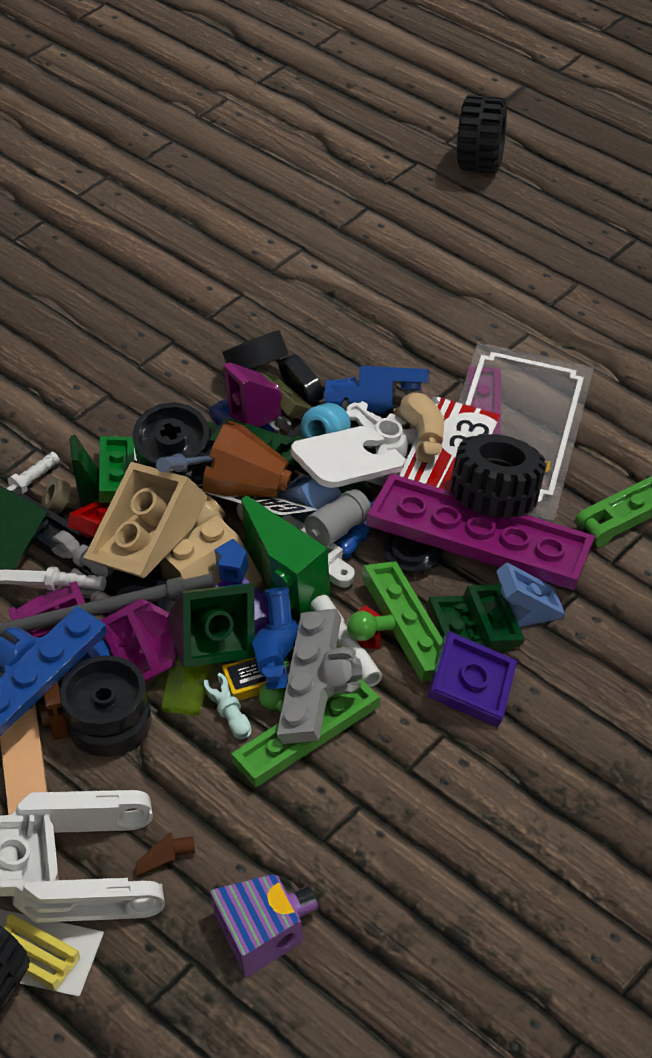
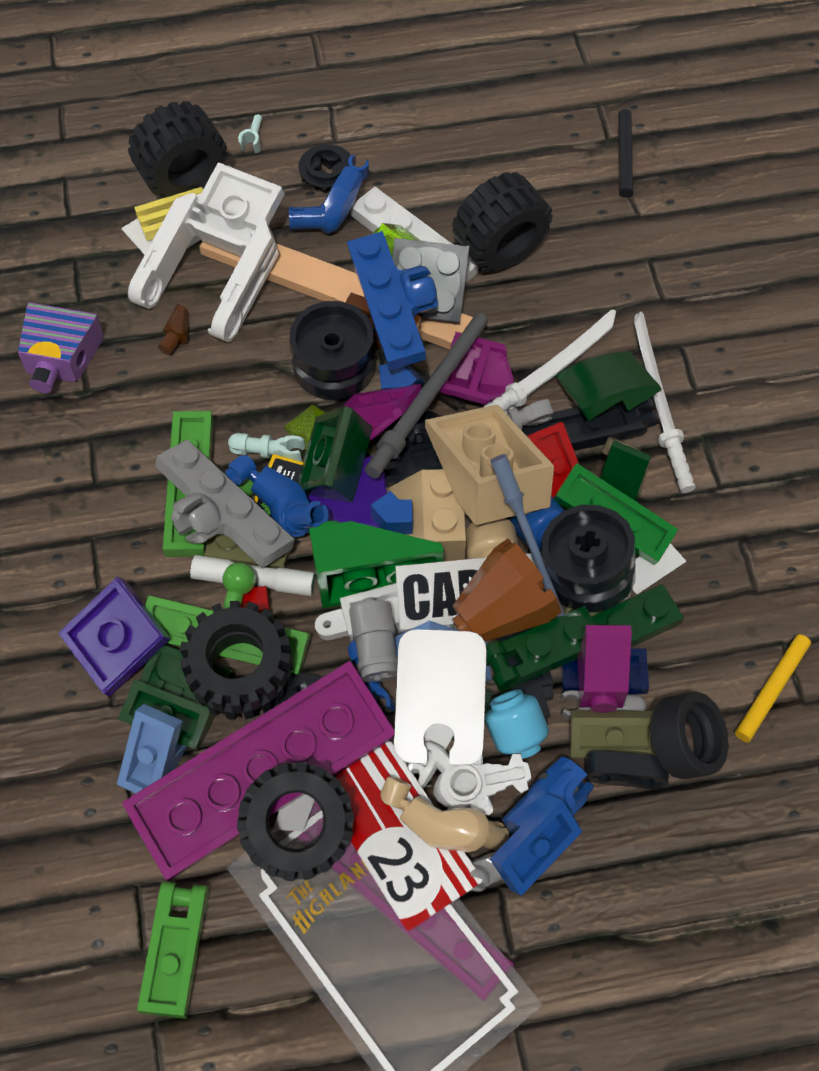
camera: 125 degrees right, 15 degrees up
none -> black tyre [180,601,294,720]
none -> yellow bar [735,634,811,743]

